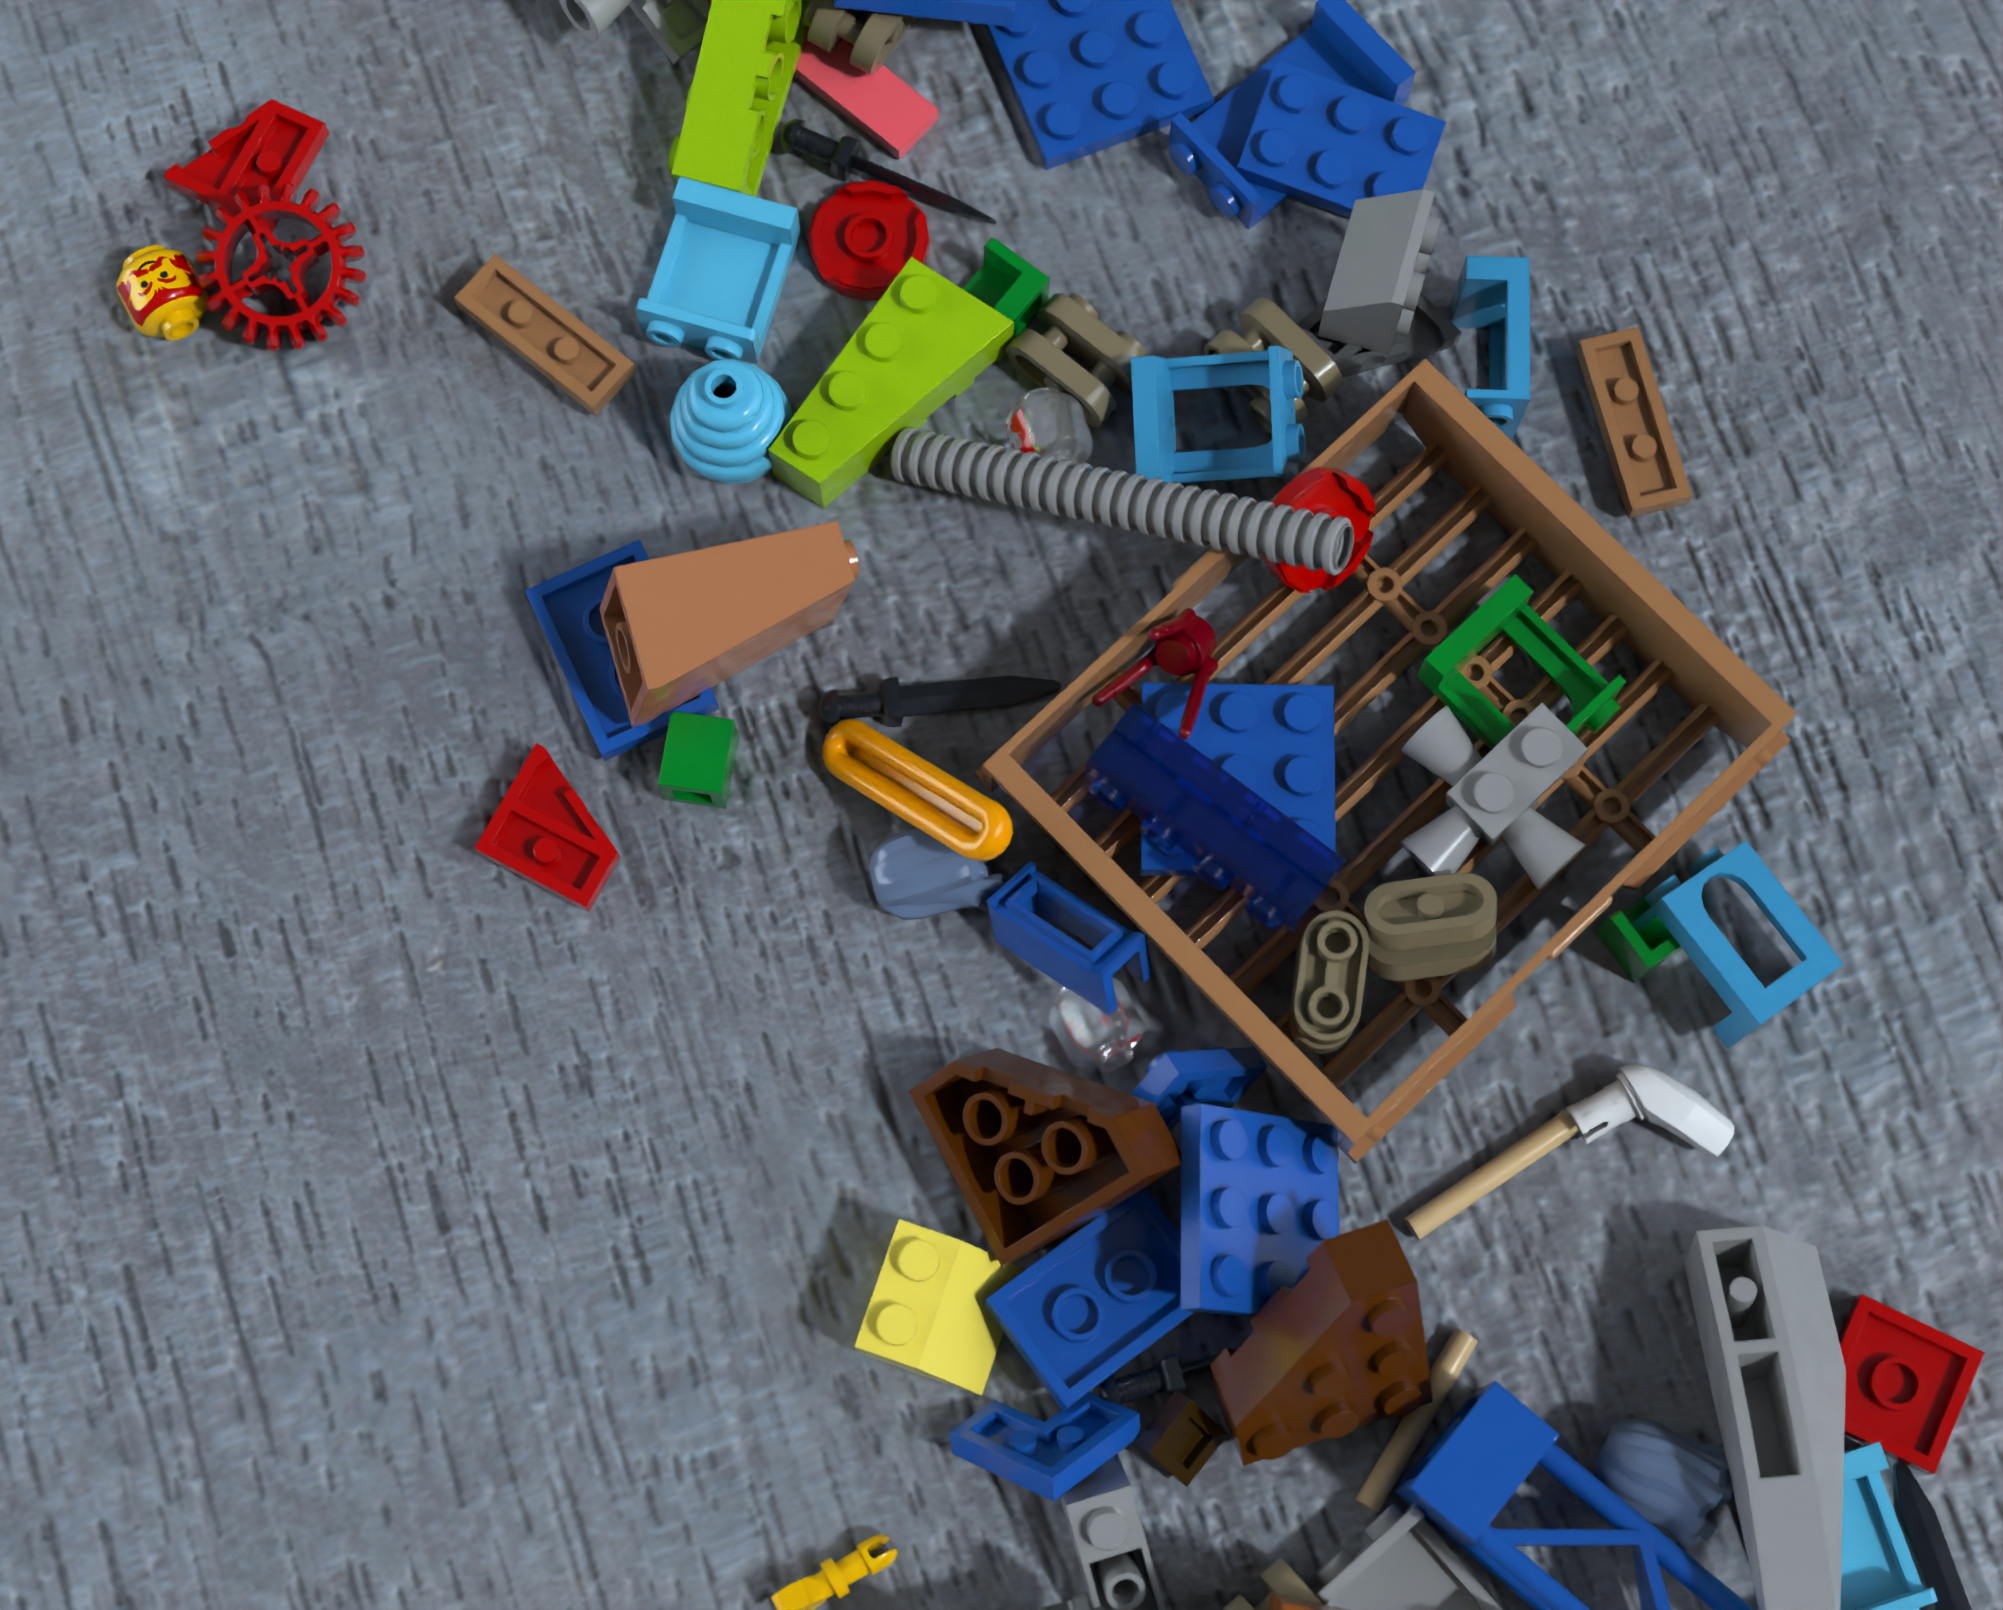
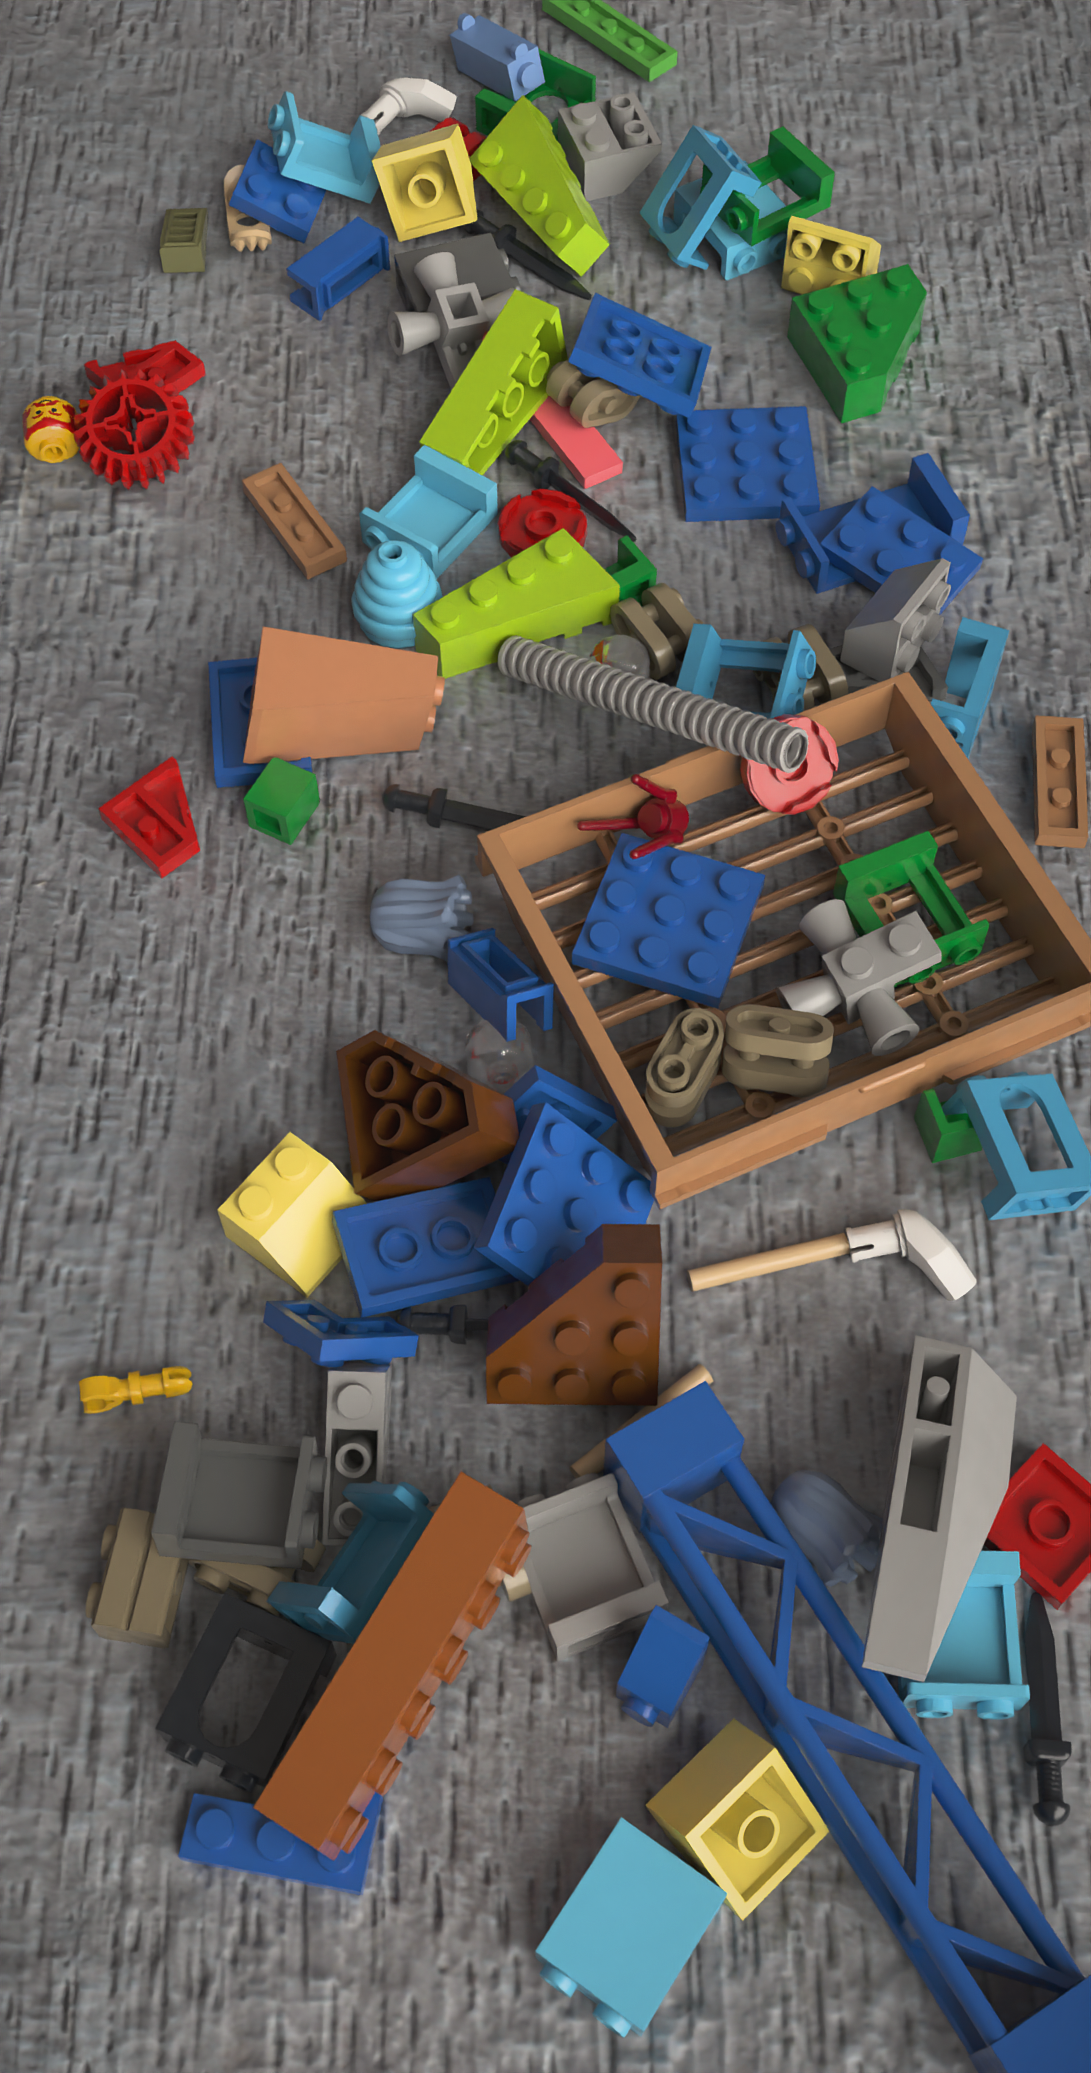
camera: 20 degrees right, 15 degrees down
light orange piece [822,718,1013,862] -> none
clear blue brick [1085,703,1346,932] -> none
dark brown plate [1135,1389,1229,1487] -> none

